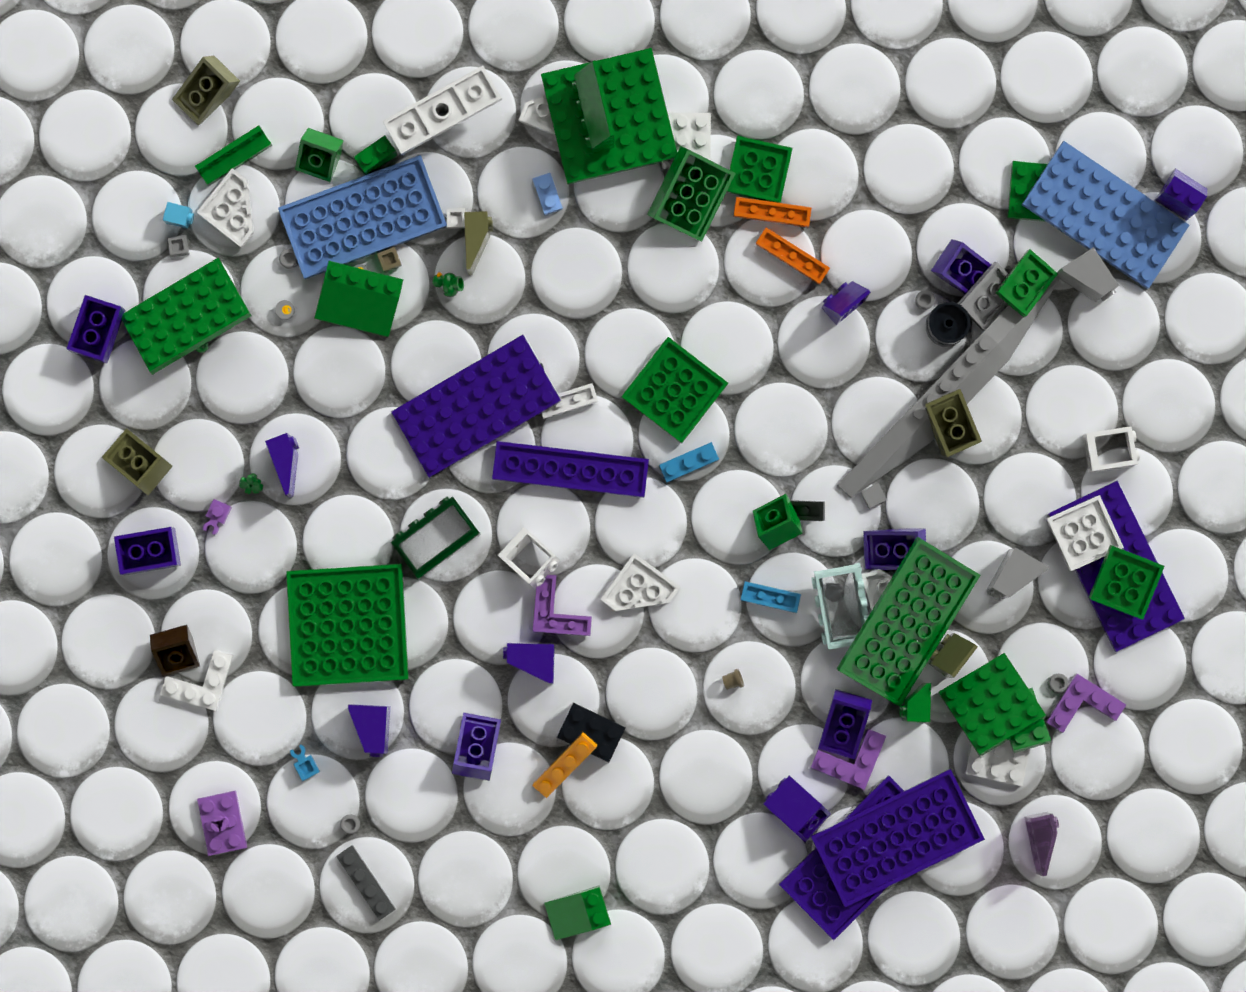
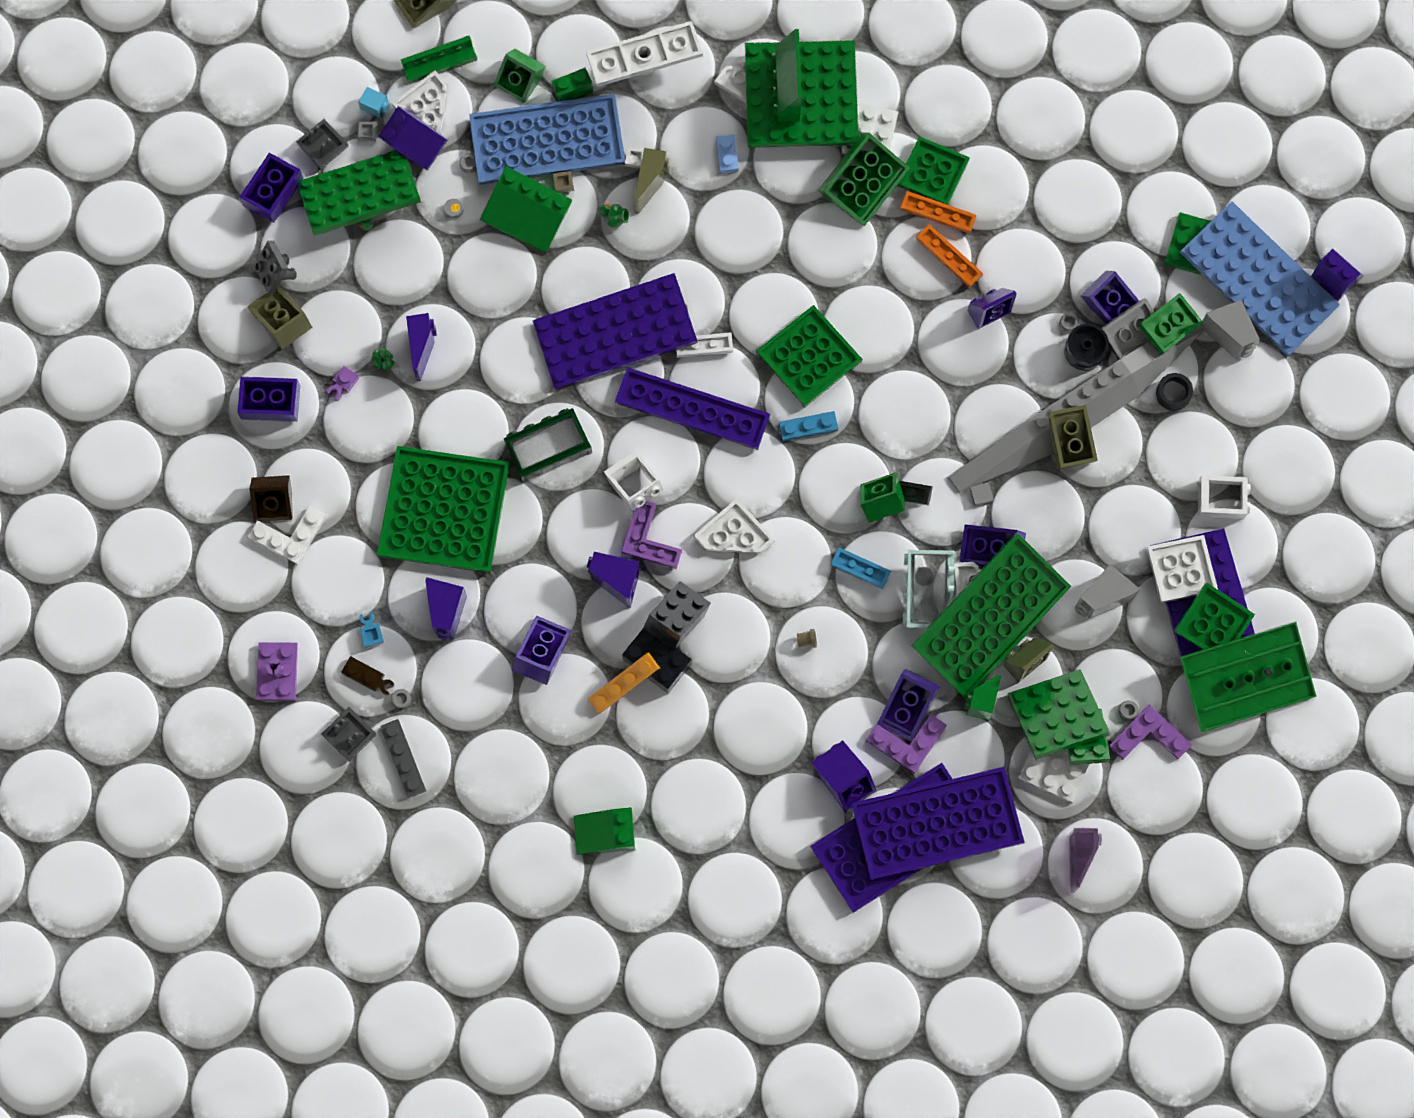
camera: 15 degrees right, 10 degrees down
none -> dark grey plate [253,241,297,294]
none -> dark grey plate [296,119,349,169]
none -> dark grey plate [321,707,377,762]
none -> dark brown plate [341,656,395,695]
none -> dark purple slope [378,106,448,170]
none -> brick [643,581,711,650]
none -> black tyre [1156,373,1194,411]
none -> green piece [1180,621,1317,733]

